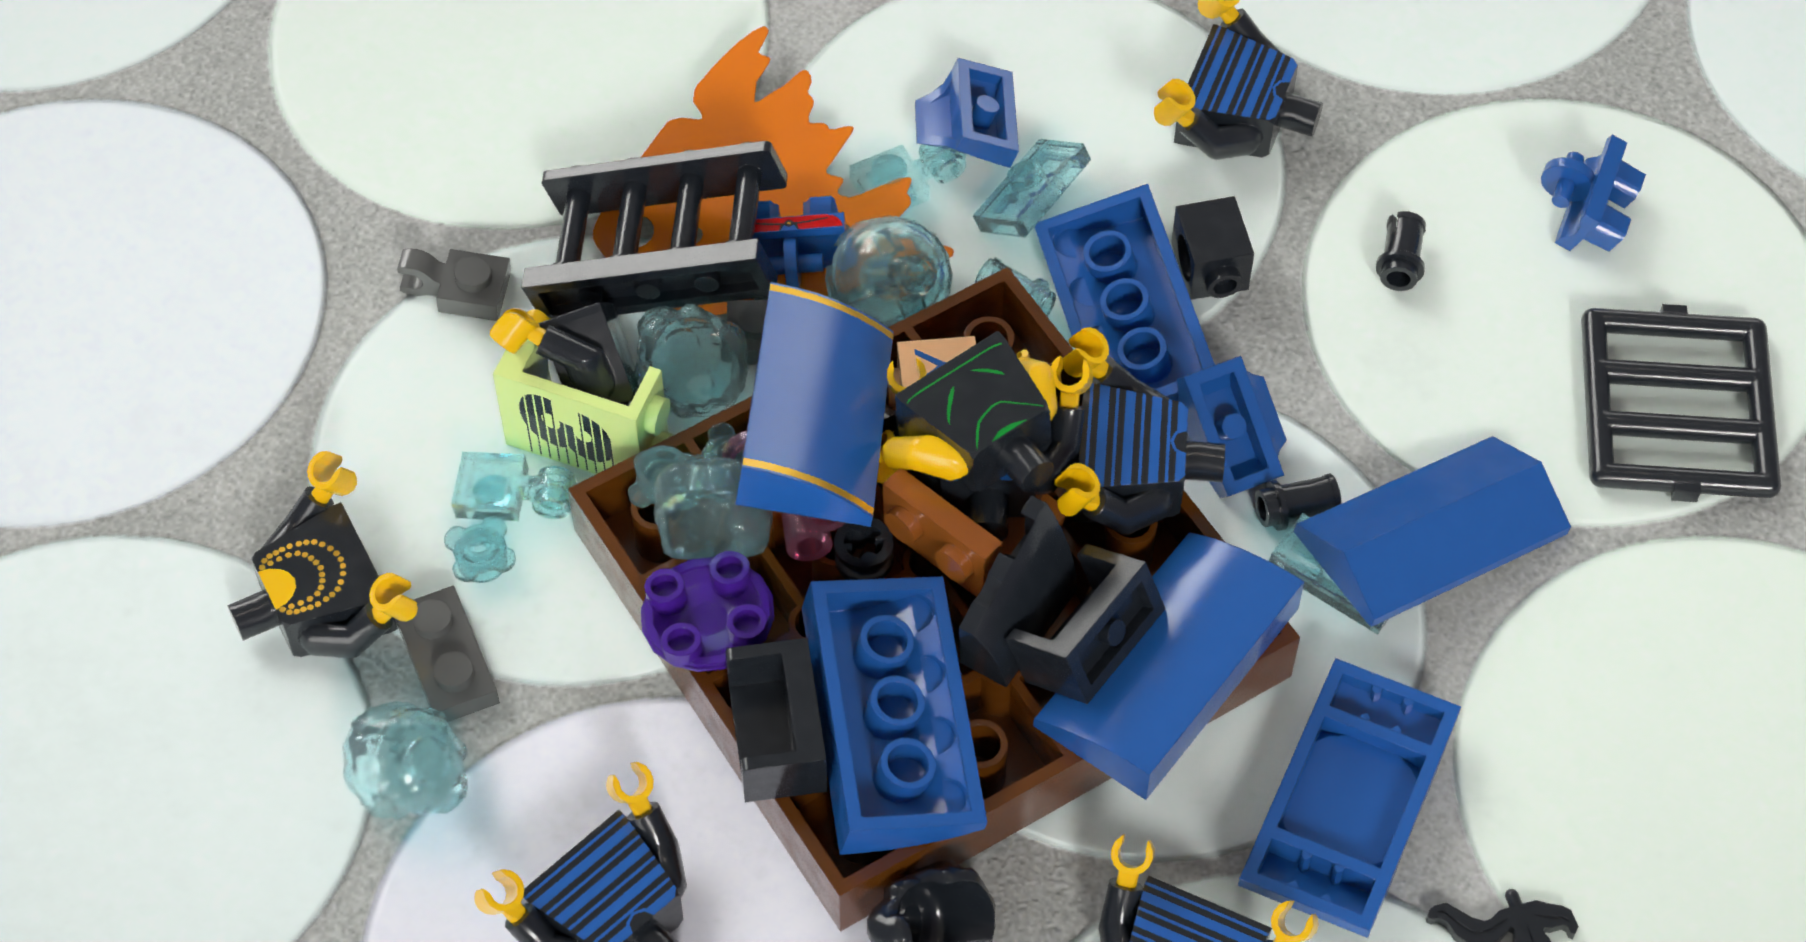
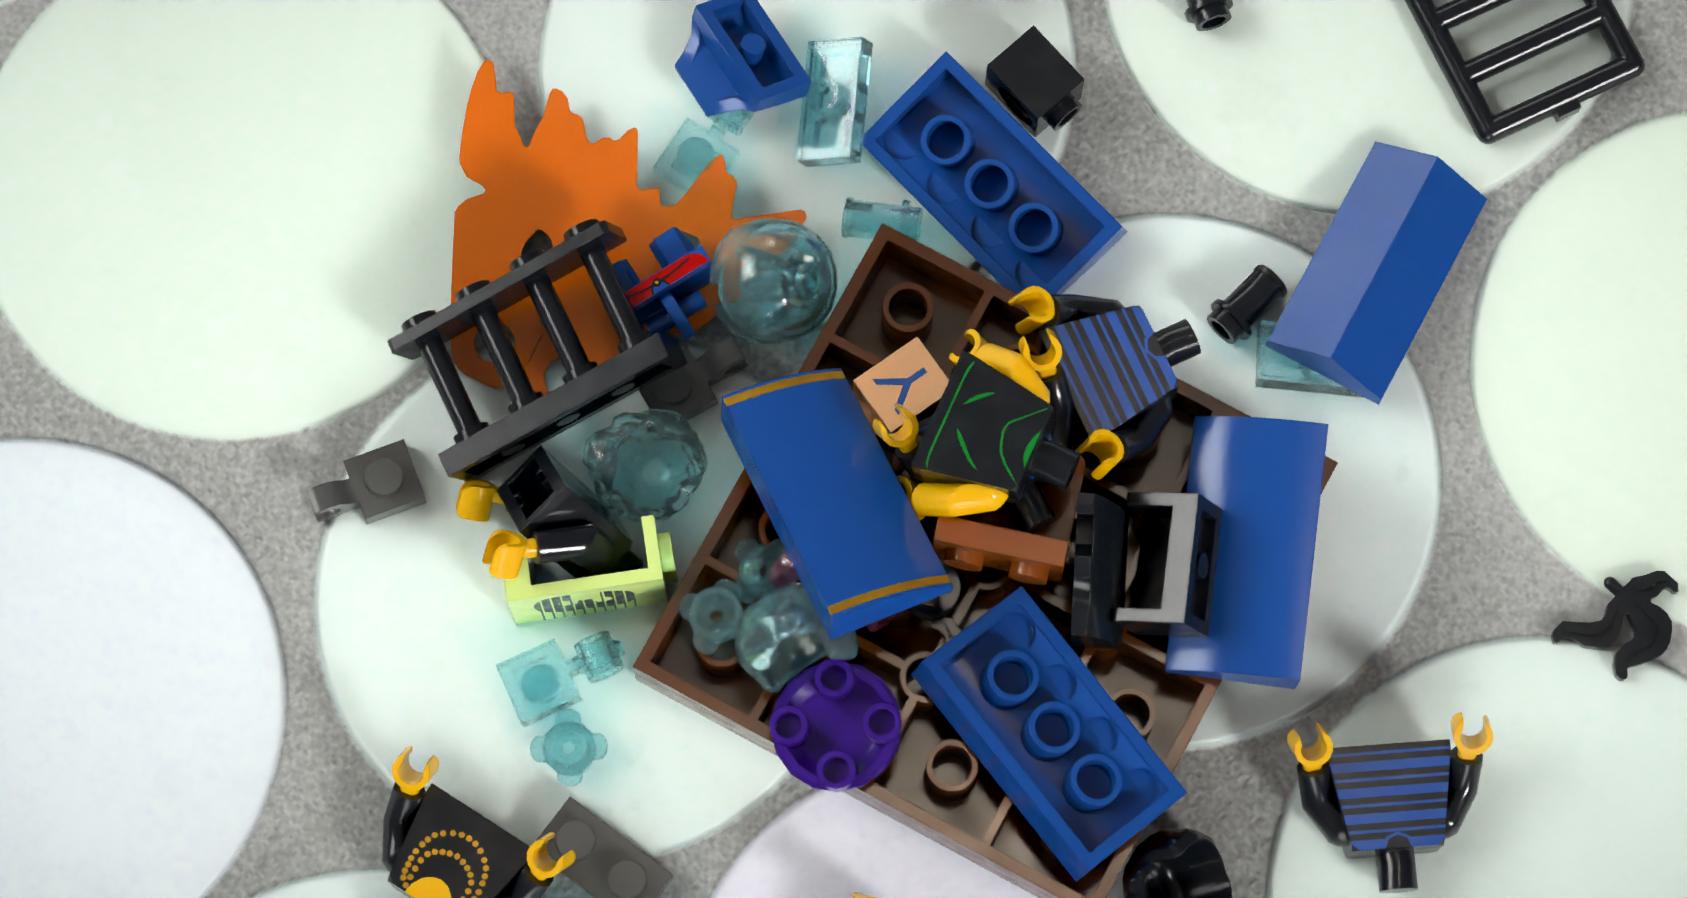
camera: 30 degrees left, 20 degrees up
black panel [725,638,828,803] -> none
blue slope [1176,356,1287,498] -> none
blue slope [1238,658,1461,938] -> none

